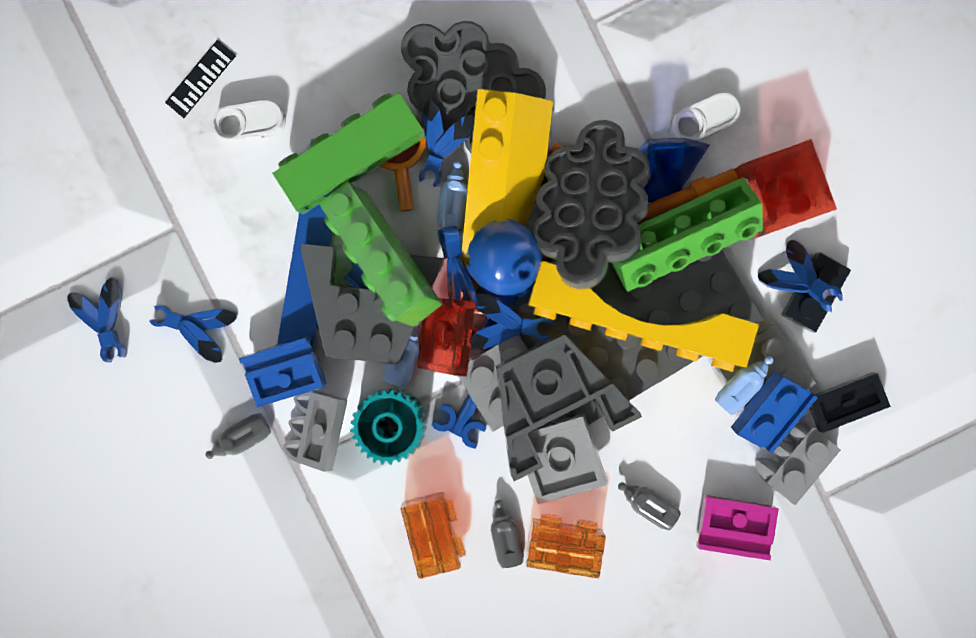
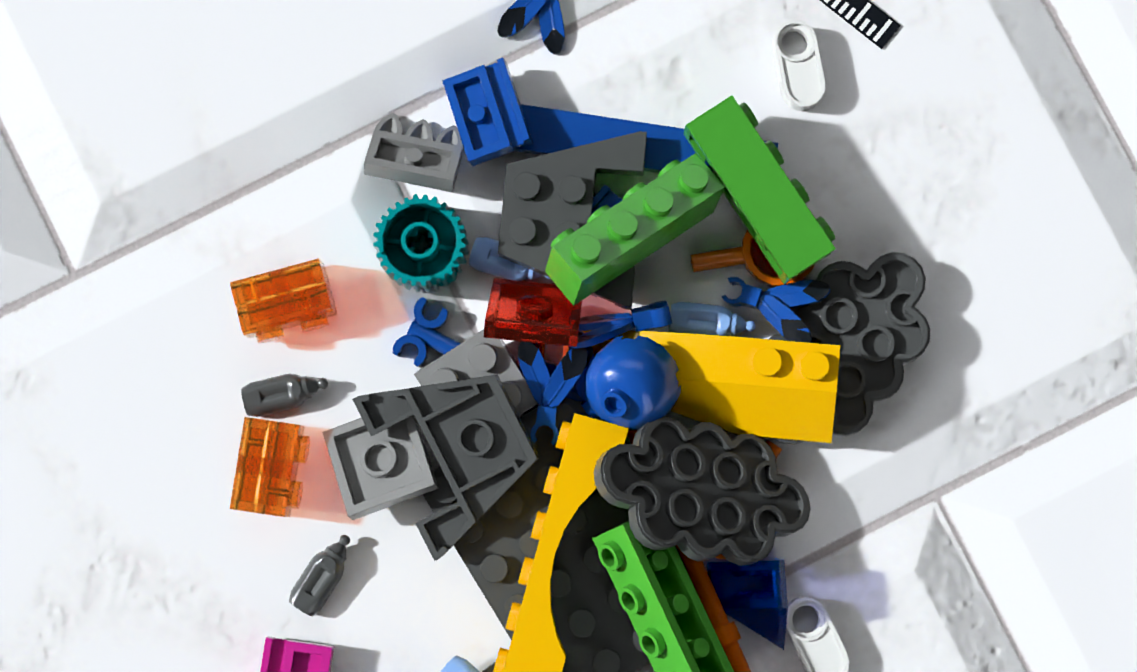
camera: 90 degrees right, 5 degrees down
dark grey piece [205,413,271,459] -> none

